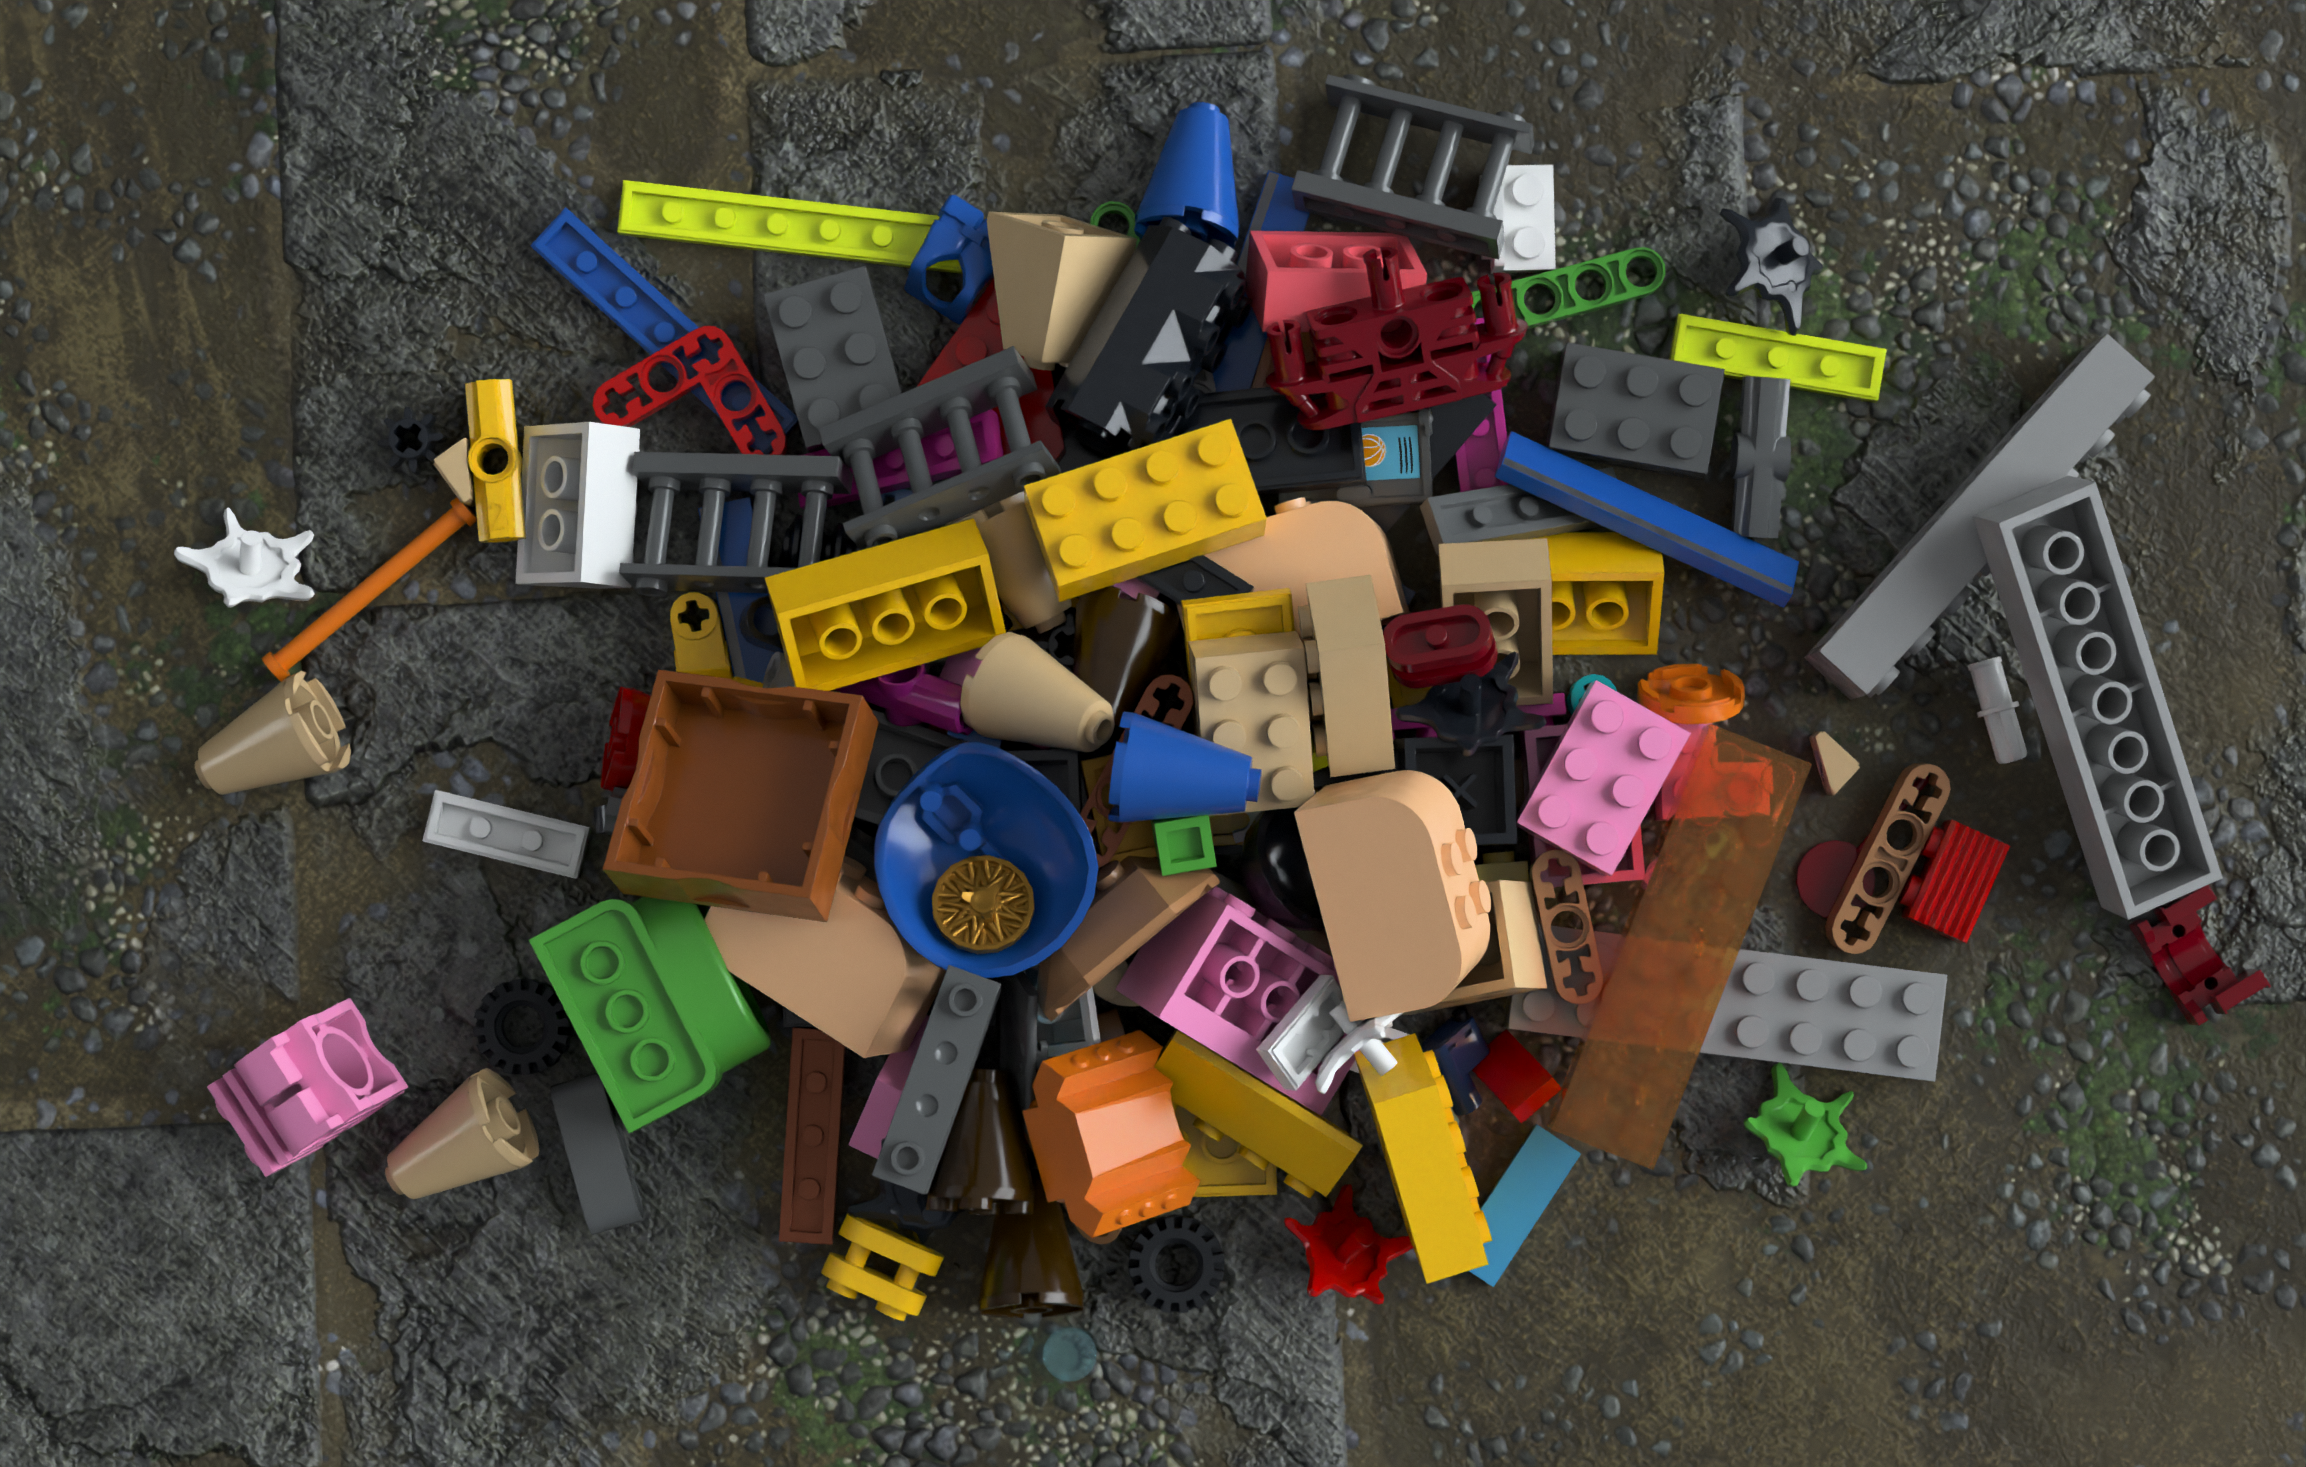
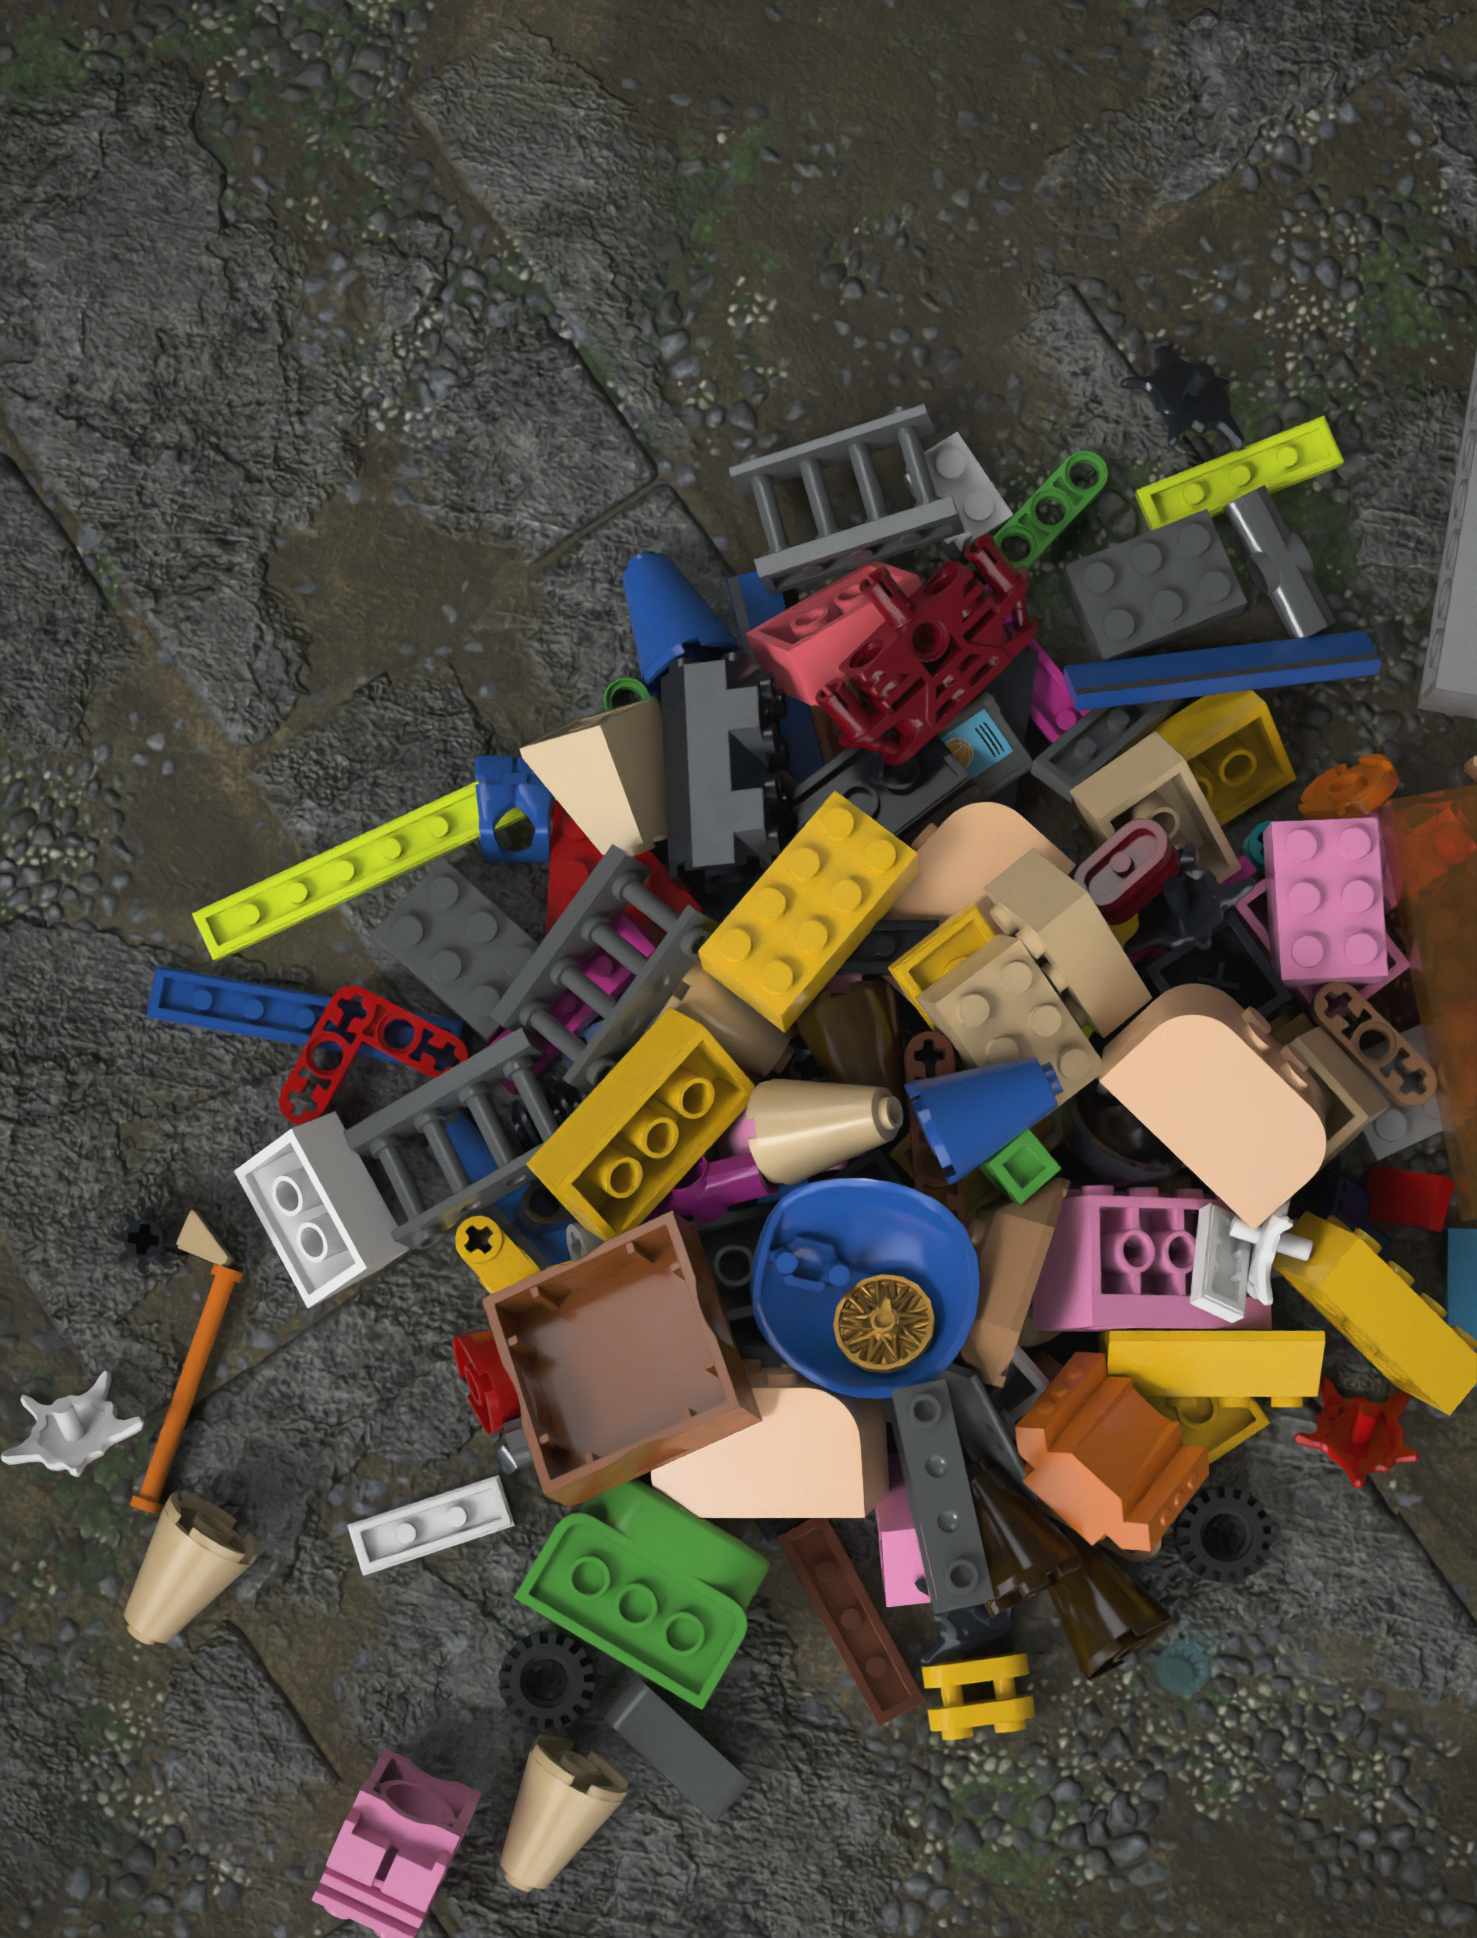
camera: 35 degrees left, 5 degrees down
yellow piece [465,379,526,543] -> none

